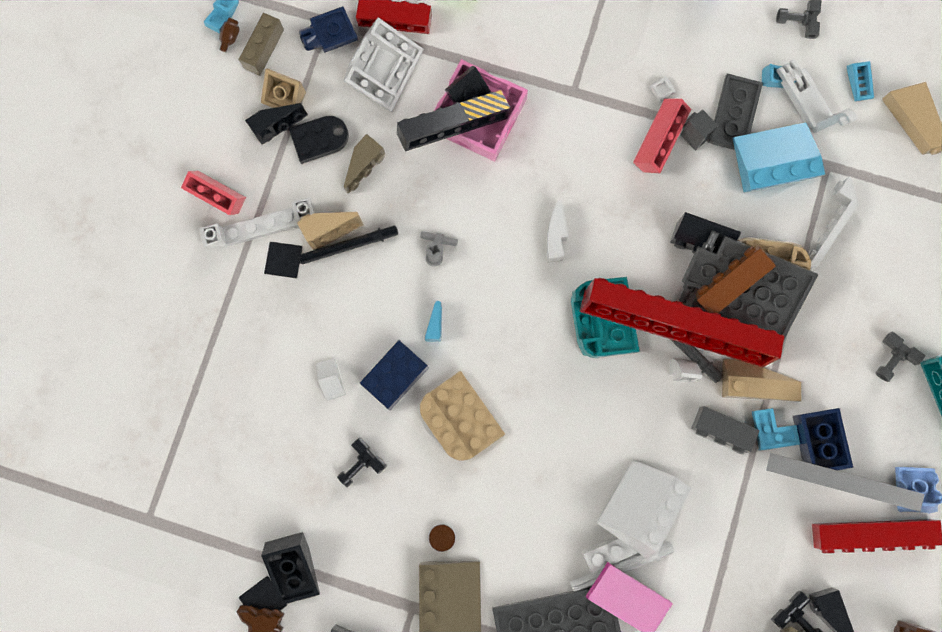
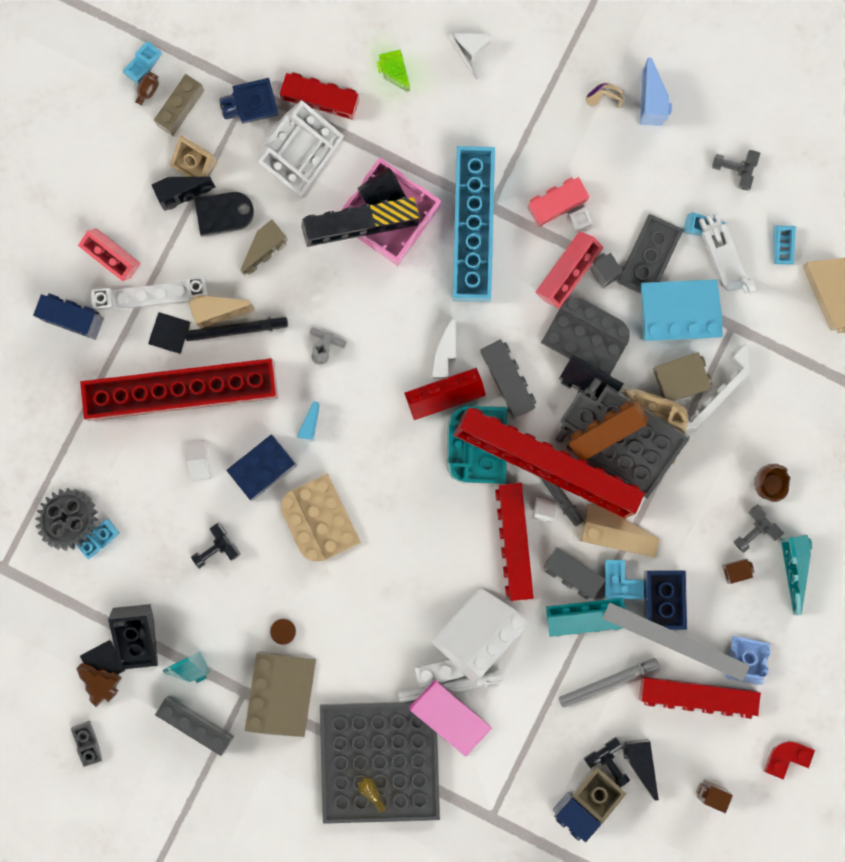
camera: 10 degrees right, 5 degrees up
none -> dark blue brick [33,293,104,340]
none -> dark grey gear [35,488,99,551]
none -> medium azure slope [76,519,120,560]
none -> red brick [80,358,278,421]
none -> teal wedge [162,652,210,683]
none -> red brick [404,367,486,421]
none -> medium azure brick [453,146,495,302]
none -> dark grey brick [480,339,537,419]
none -> red brick [495,483,534,601]
none -> coral brick [527,177,590,227]
none -> dark grey plate [541,298,630,375]
none -> teal brick [546,598,626,637]
none -> light grey axle [559,658,660,707]
none -> dark tan brick [653,352,712,401]
none -> reddish brown brick [722,559,754,584]
none -> reddish brown piece [754,463,791,502]

